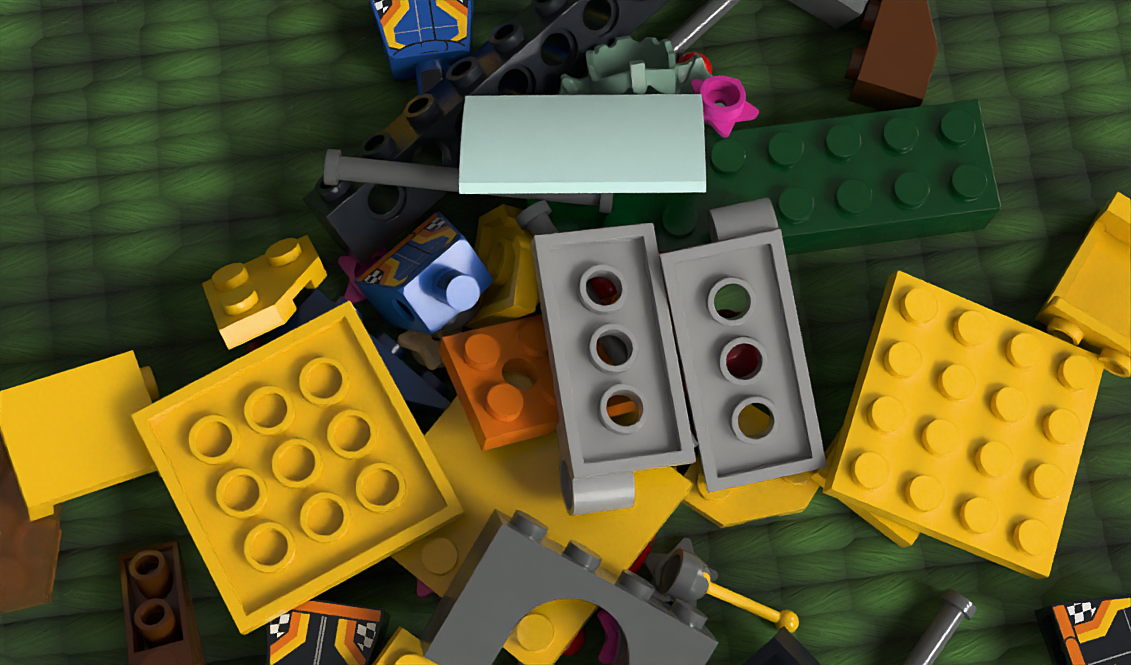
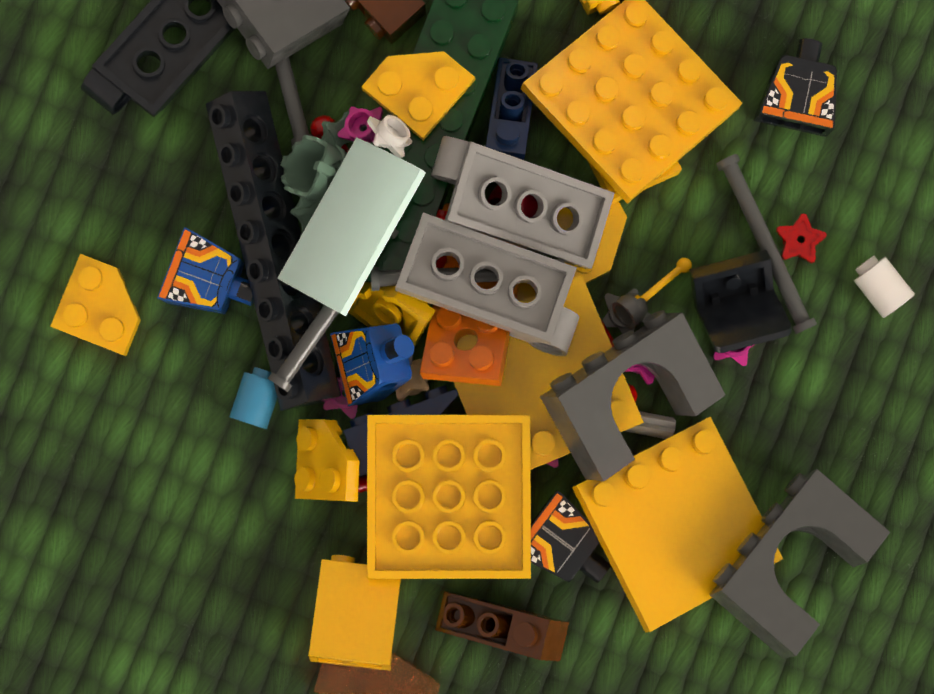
camera: 60 degrees left, 10 degrees up
none -> dark azure brick [229,367,277,429]
none -> yellow plate [361,51,475,141]
none -> white plate [367,115,412,158]
none -> dark blue slope [486,58,538,160]

